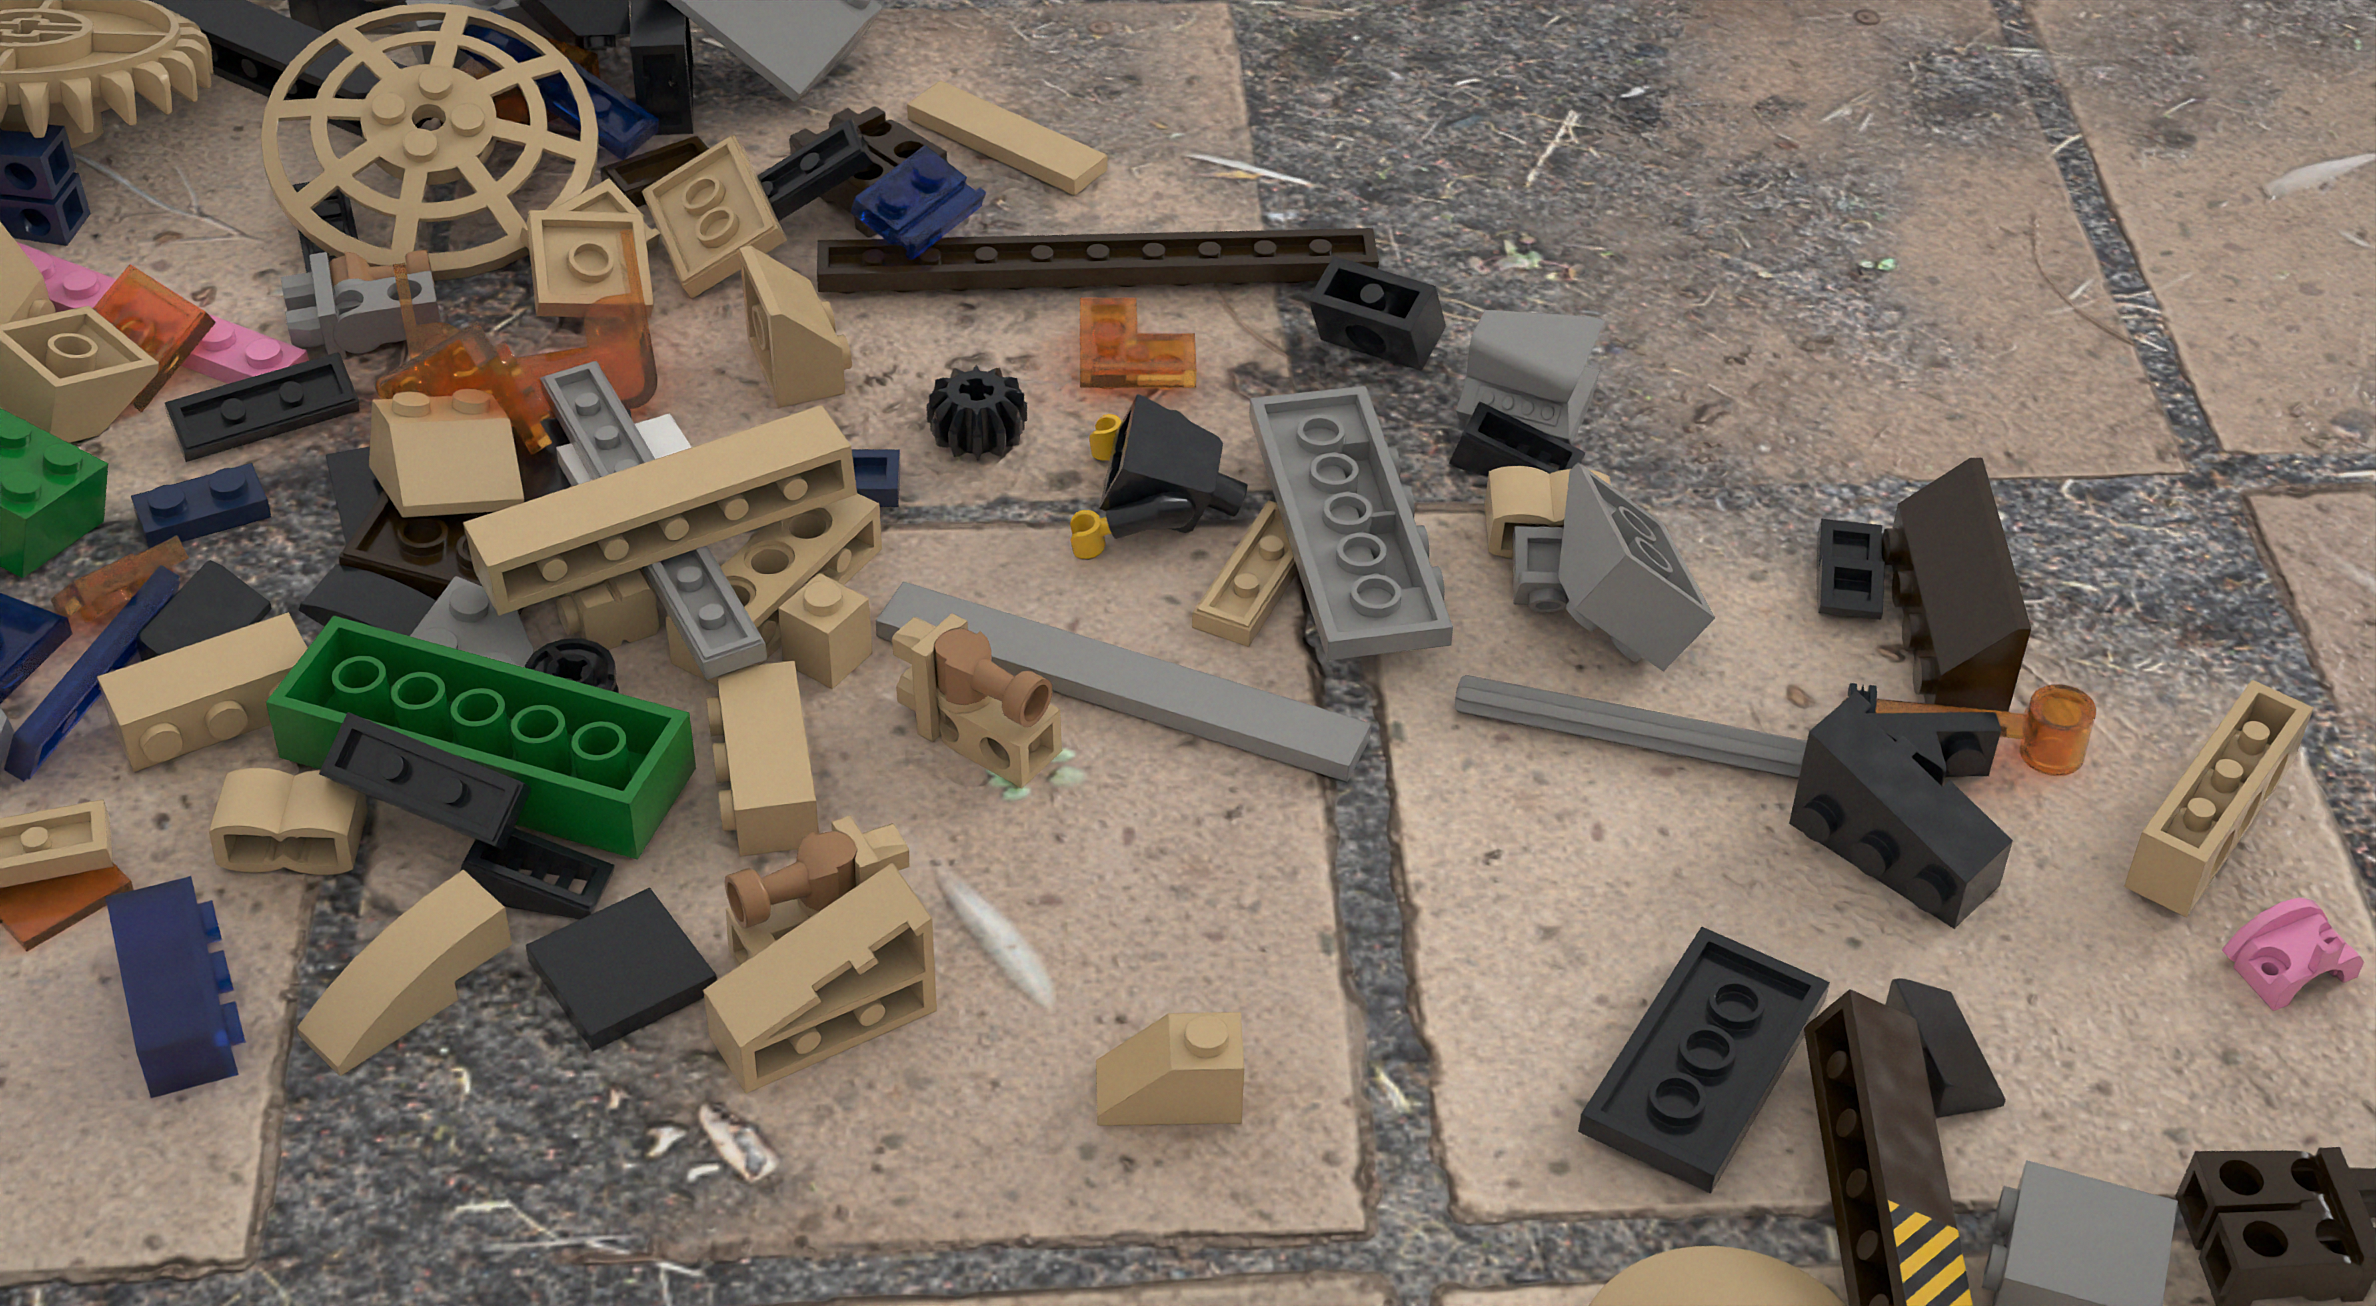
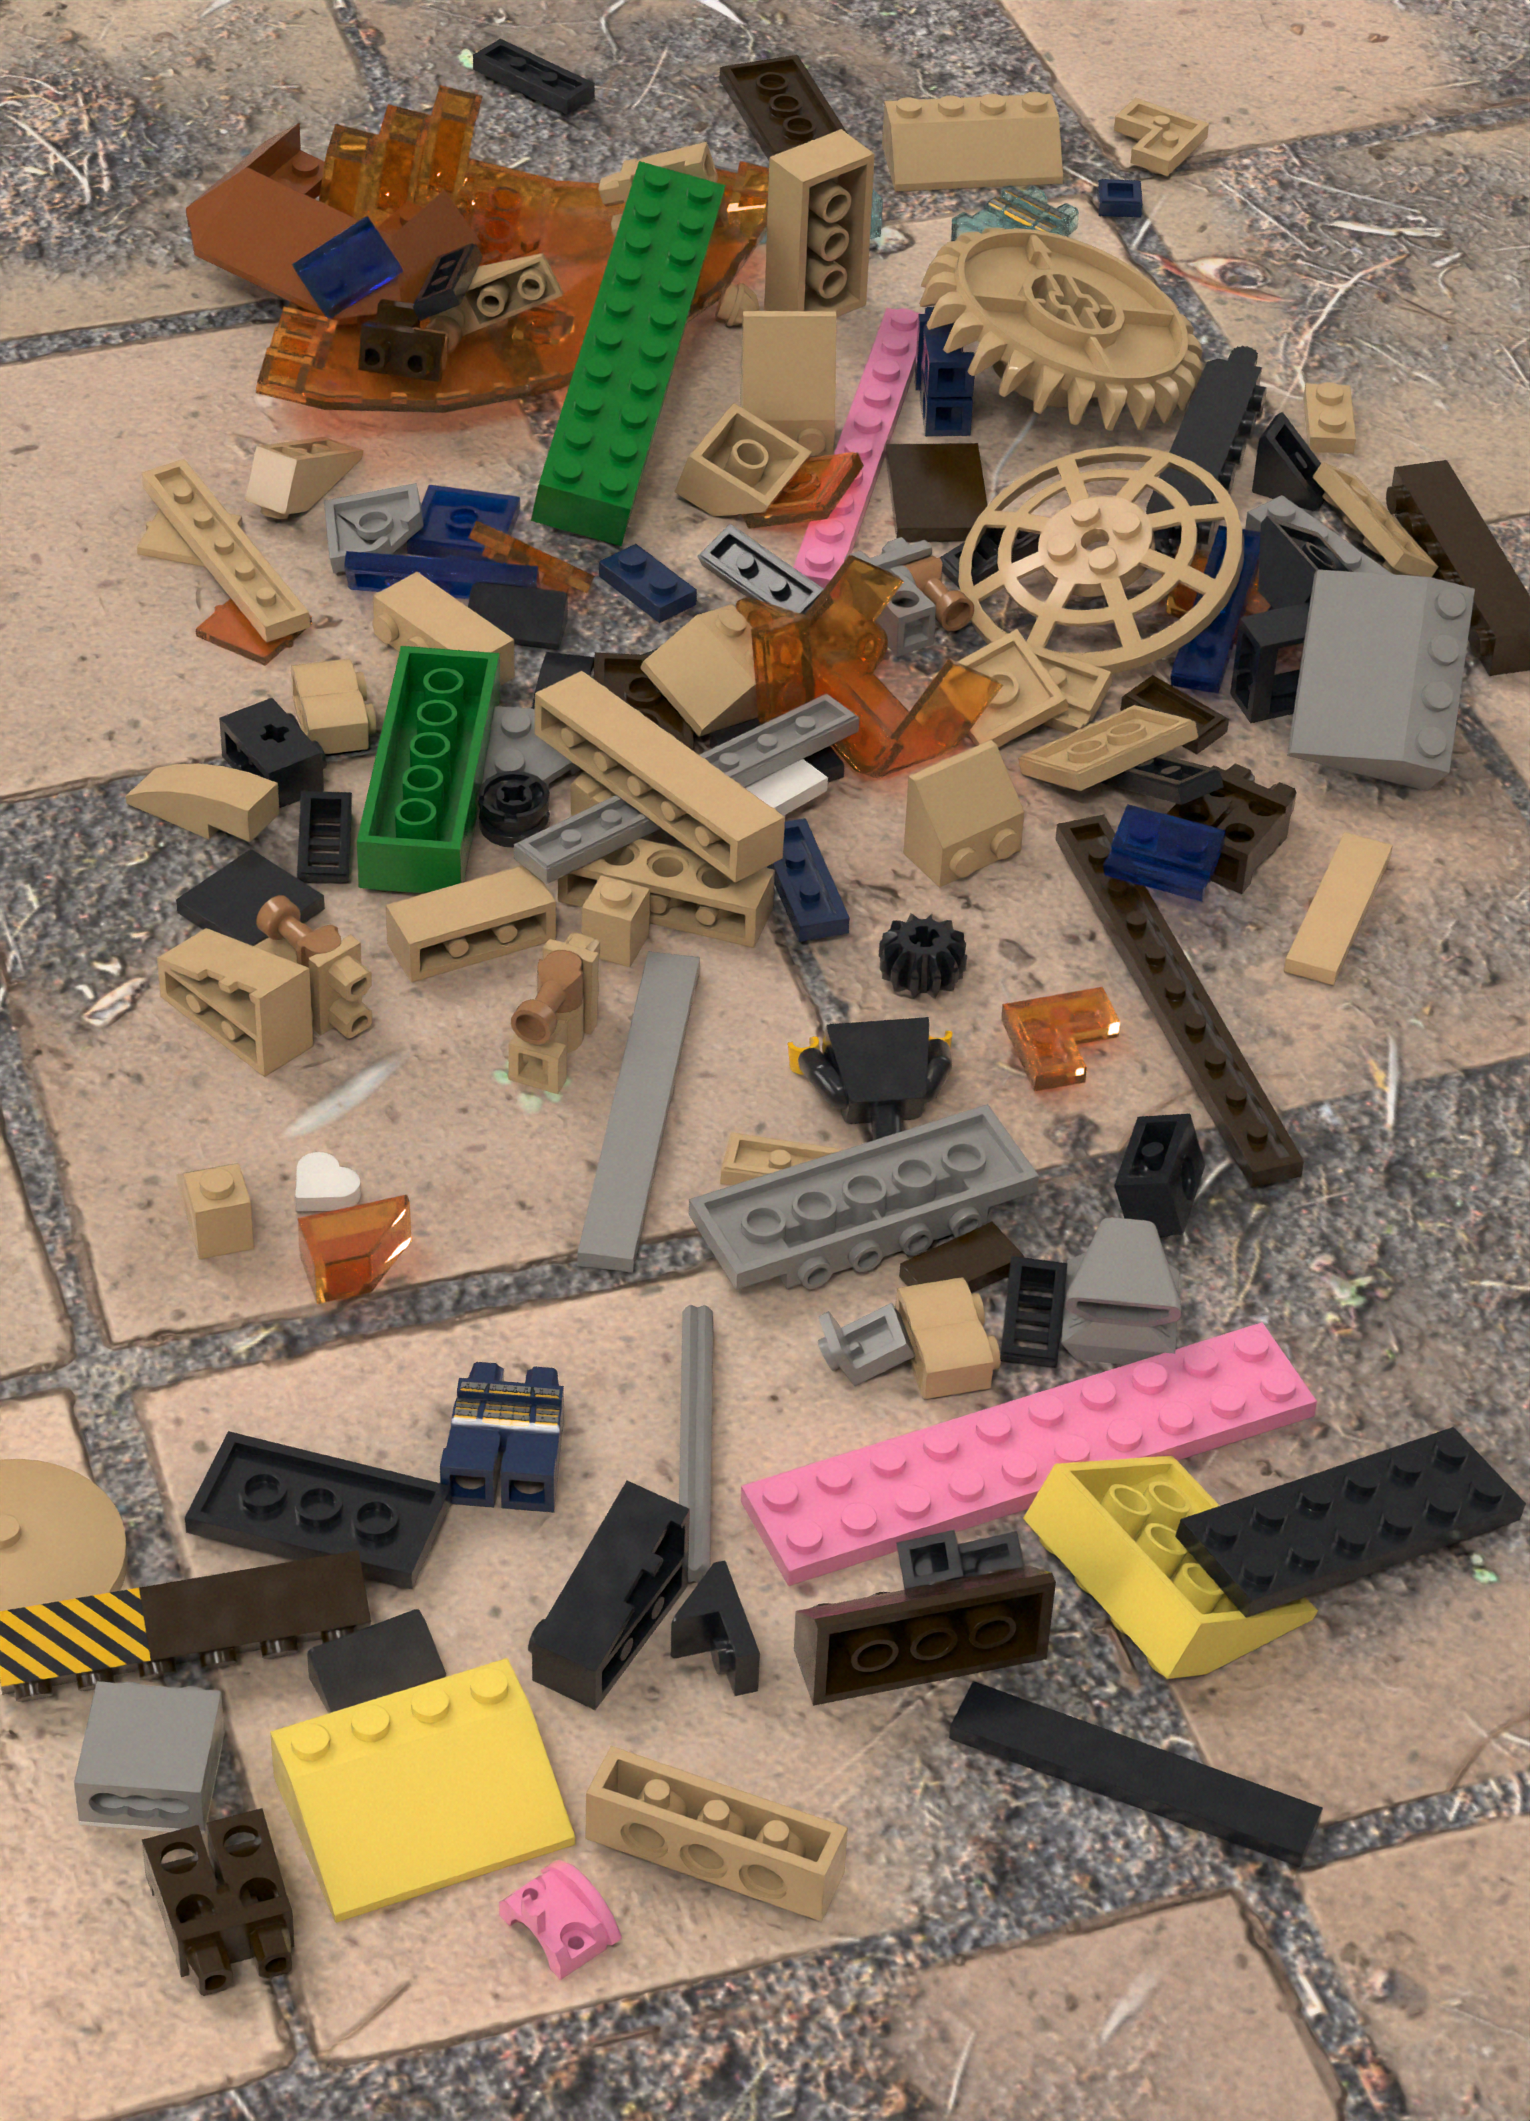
camera: 75 degrees right, 0 degrees up
clear blue brick [105,876,246,1098] -> none
black tile [319,712,532,851] -> none
light grey slope [1558,463,1715,672] -> none
clear orange piece [1841,683,2096,776] -> none
none -> black brick [219,698,327,809]
none -> light yellow slope [270,1658,575,1923]
none -> white tile [295,1152,361,1211]
none -> clear orange slope [297,1194,411,1304]
none -> dark blue hips [440,1362,564,1513]
none -> bright pink plate [741,1322,1317,1586]
none -> dark brown tile [886,443,988,542]
none -> dark brown tile [899,1221,1024,1293]
none -> black tile [949,1681,1323,1867]
none -> light yellow slope [1023,1456,1318,1679]
none -> black plate [1175,1427,1526,1618]

